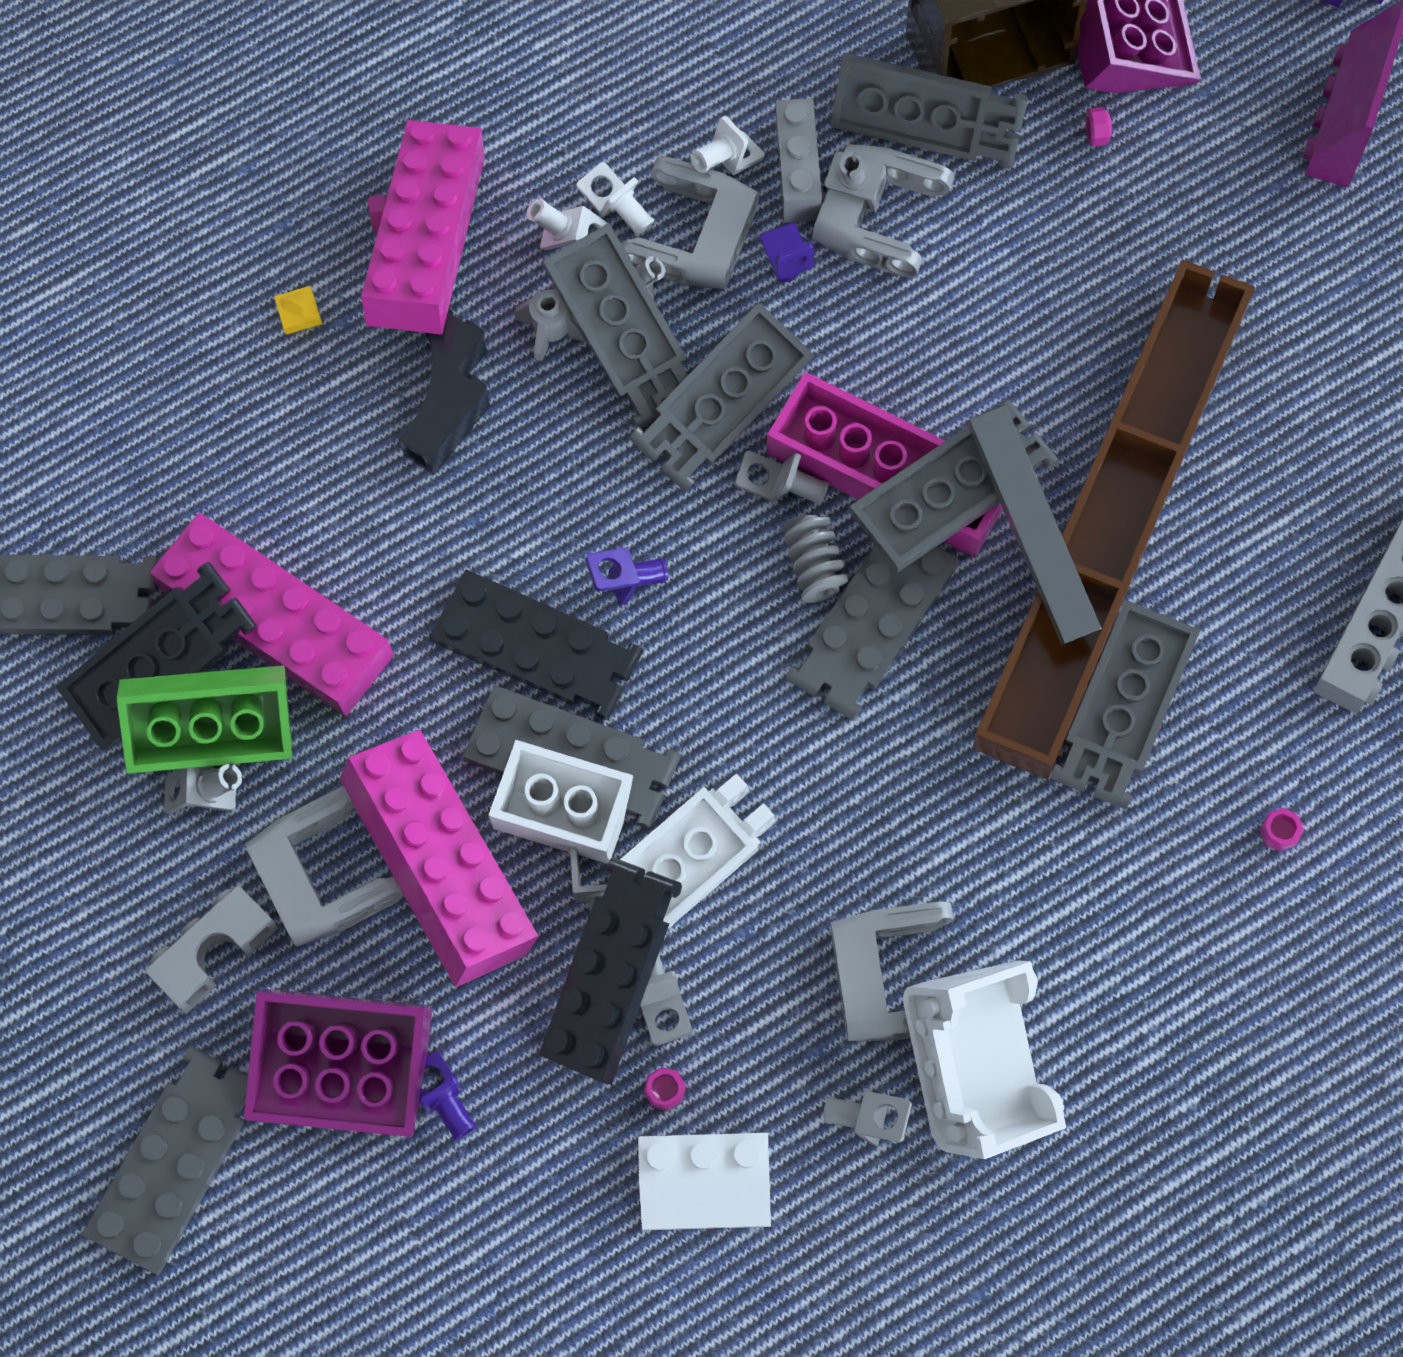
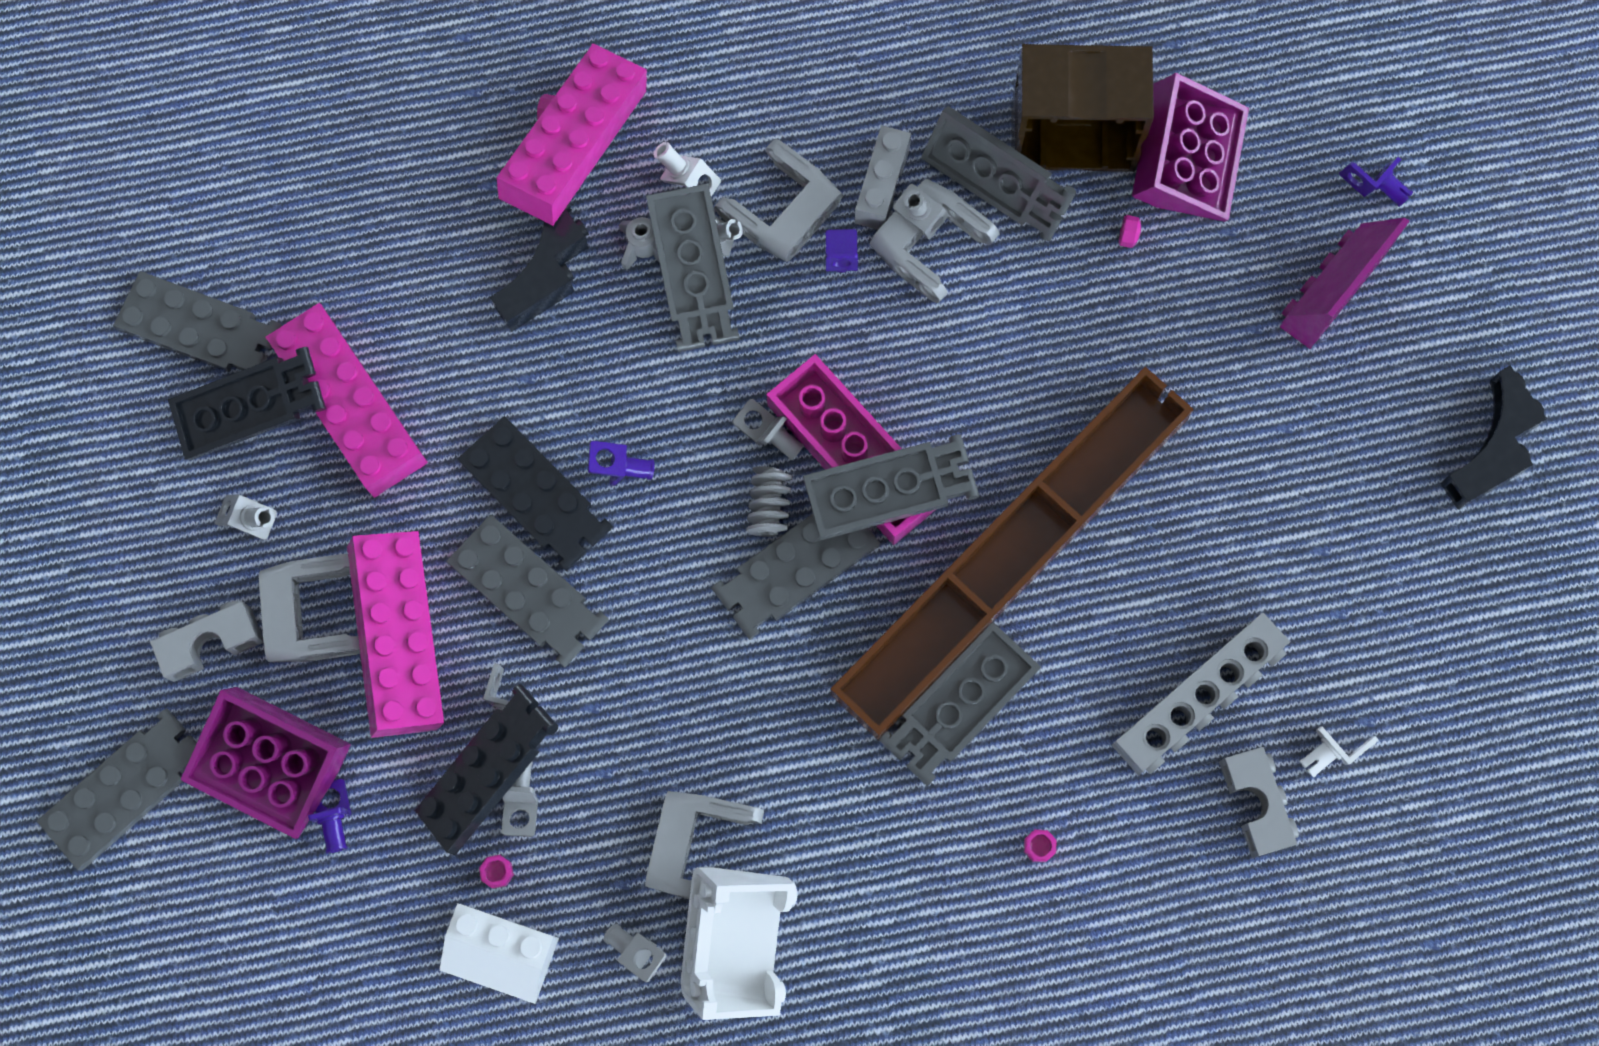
camera: 20 degrees right, 5 degrees up
bright green brick [117,665,292,774] -> none
yellow tile [274,286,322,335] -> none
white slope [488,740,633,864] -> none
white bracket [576,162,655,237] -> none
white tile [620,774,776,929] -> none
dark grey hinge [628,302,815,492] -> none
white bracket [691,116,765,176] -> none
dark grey tile [967,405,1102,646] -> none

